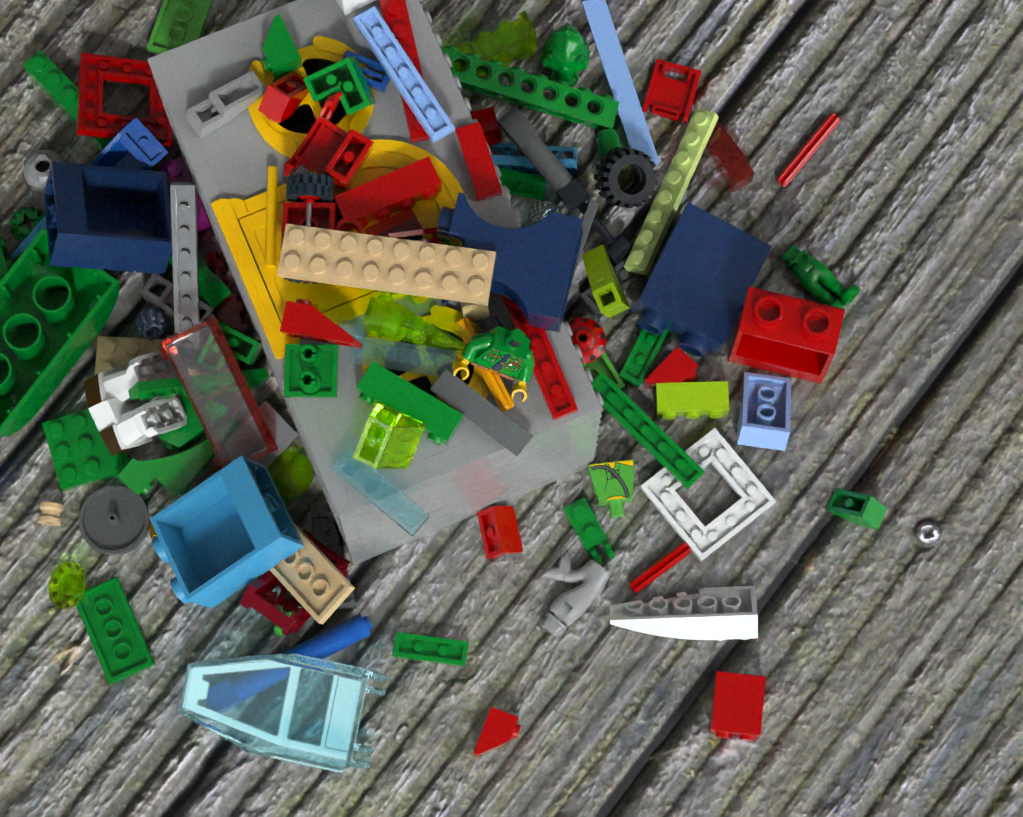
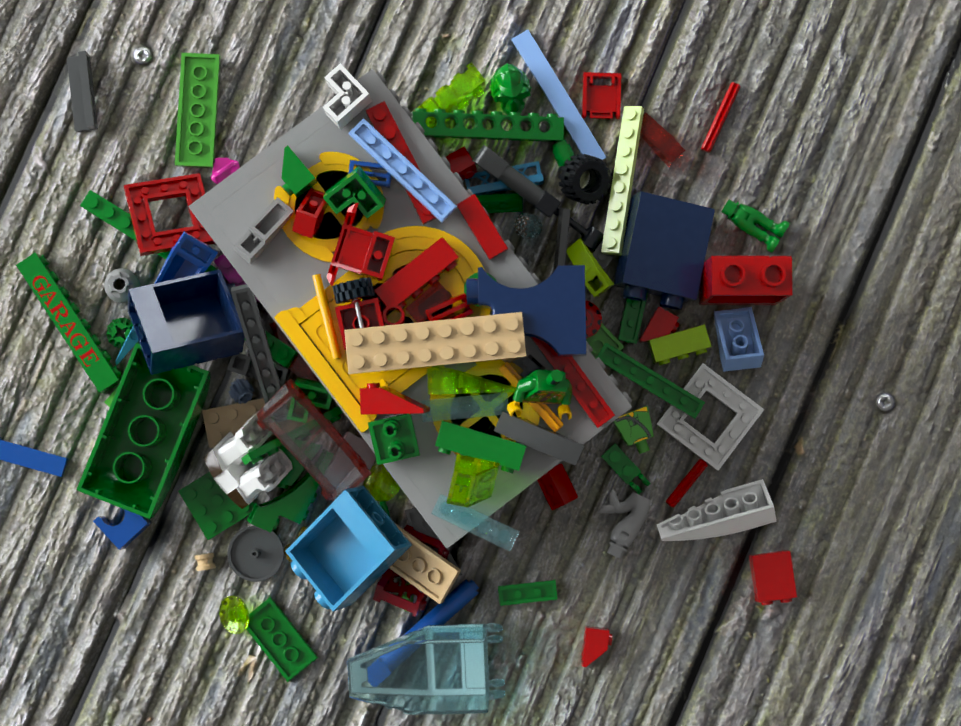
camera: 15 degrees left, 10 degrees up
green slope [826,488,887,530] -> none

